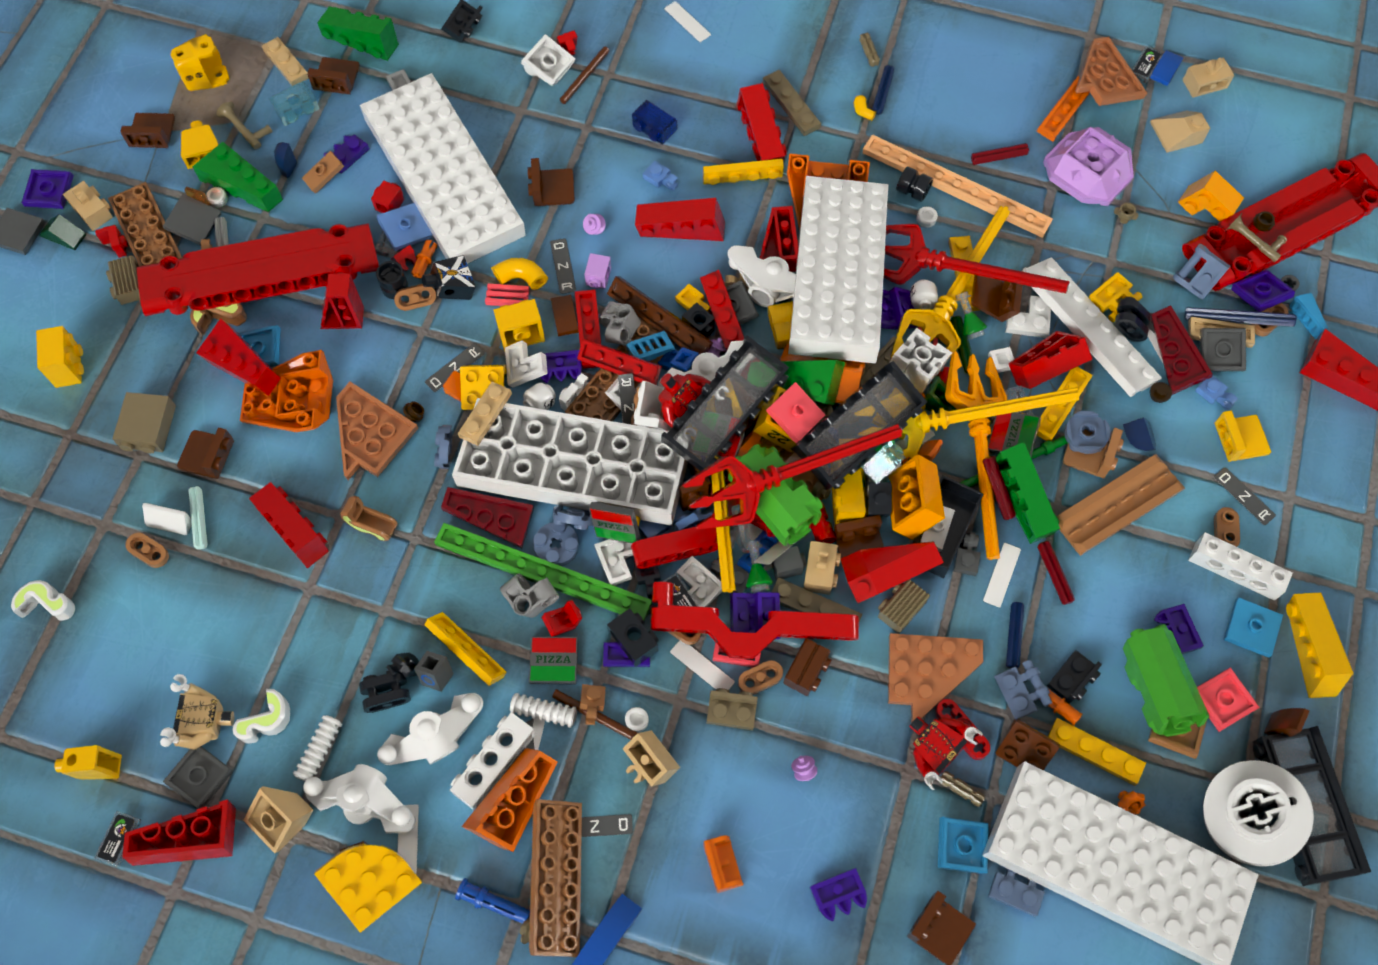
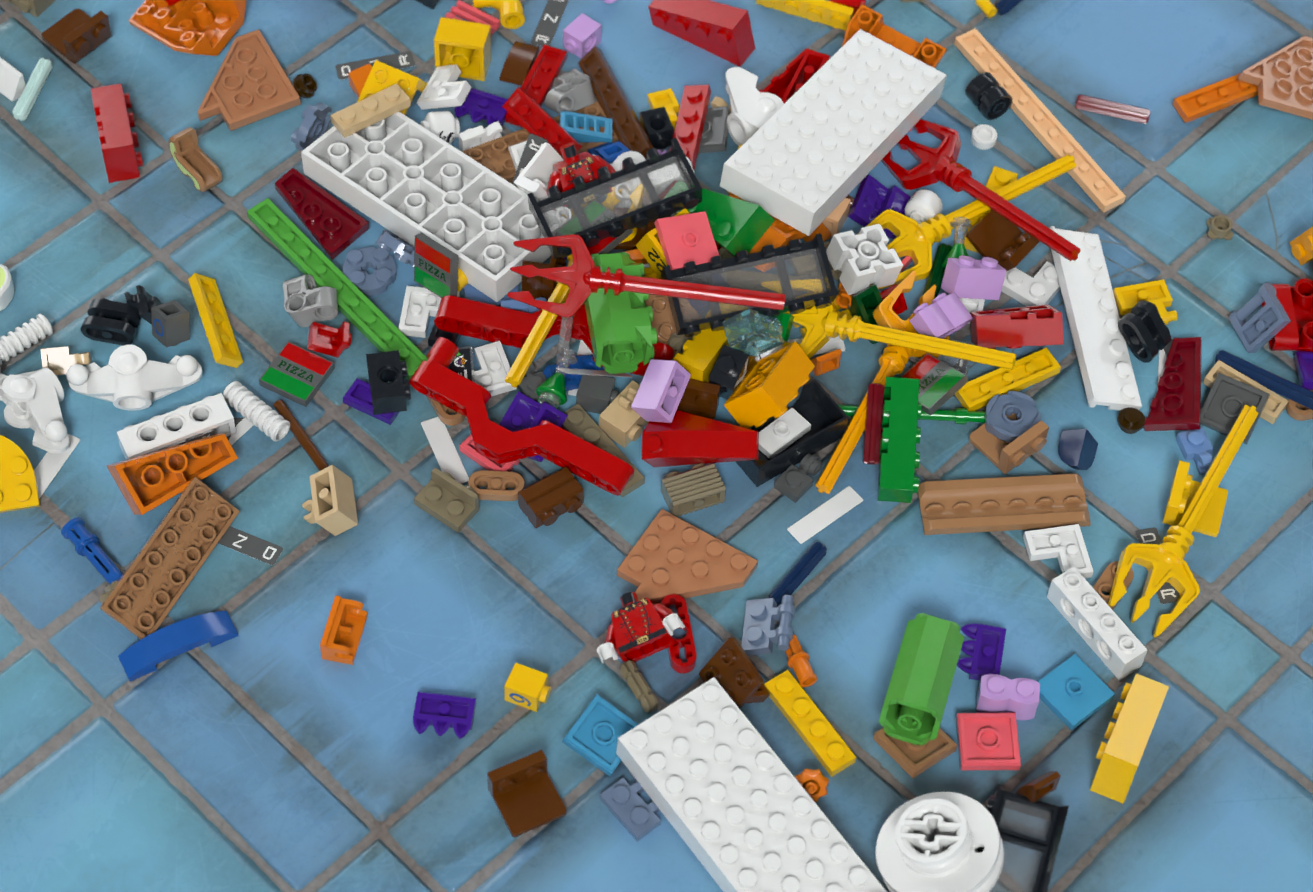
camera: 25 degrees right, 10 degrees down
medium nougat plate [580,684,606,725] -> none
white tile [625,707,649,732] -> none
lavender wheel [791,756,818,781] -> none
dark red axle [1037,541,1075,605] -> none
lavender piece [1043,127,1134,206] -> none
black bracket [1047,650,1102,704] -> none
none -> plate [41,346,91,375]
none -> yellow brick [504,663,551,712]
none -> lavender brick [631,359,691,423]
none -> lavender brick [910,292,973,339]
none -> lavender brick [941,255,1007,300]
none -> lavender brick [976,674,1040,720]
none -> white plate [1023,524,1094,578]
none -> yellow piece [1108,405,1259,638]

